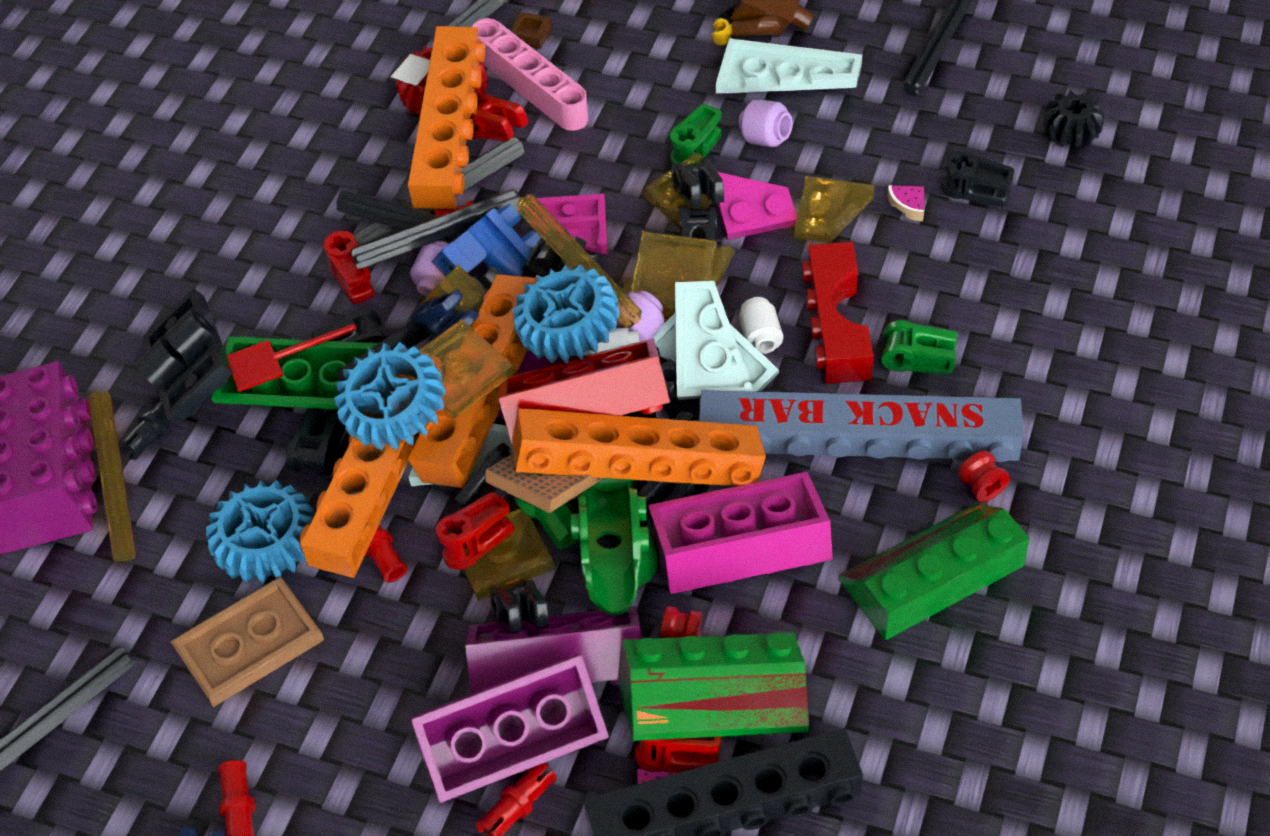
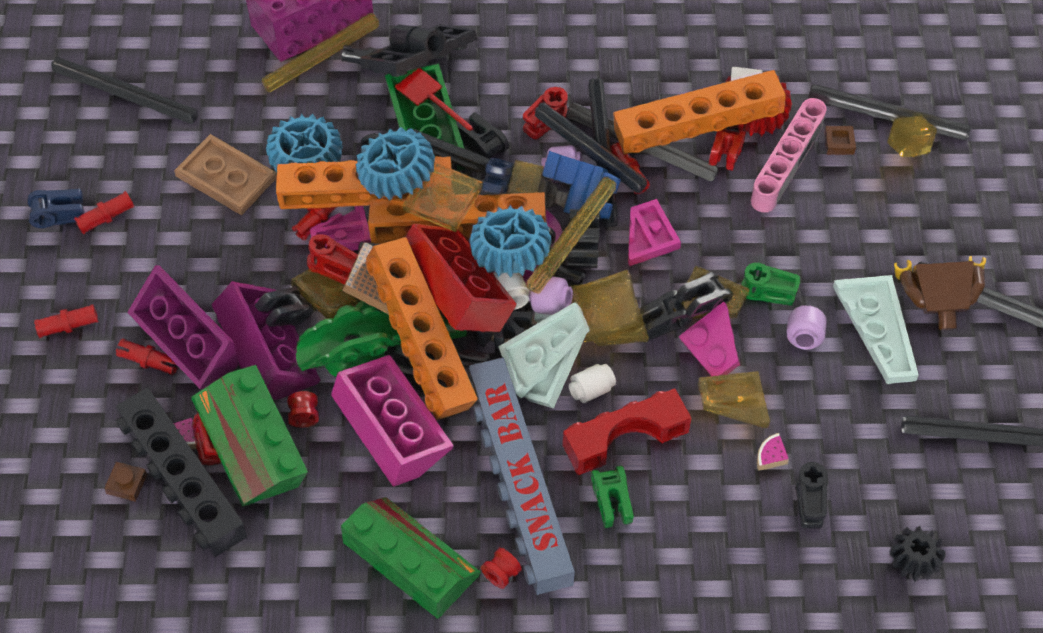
camera: 65 degrees right, 5 degrees up
none -> dark pink wing [310,206,371,251]

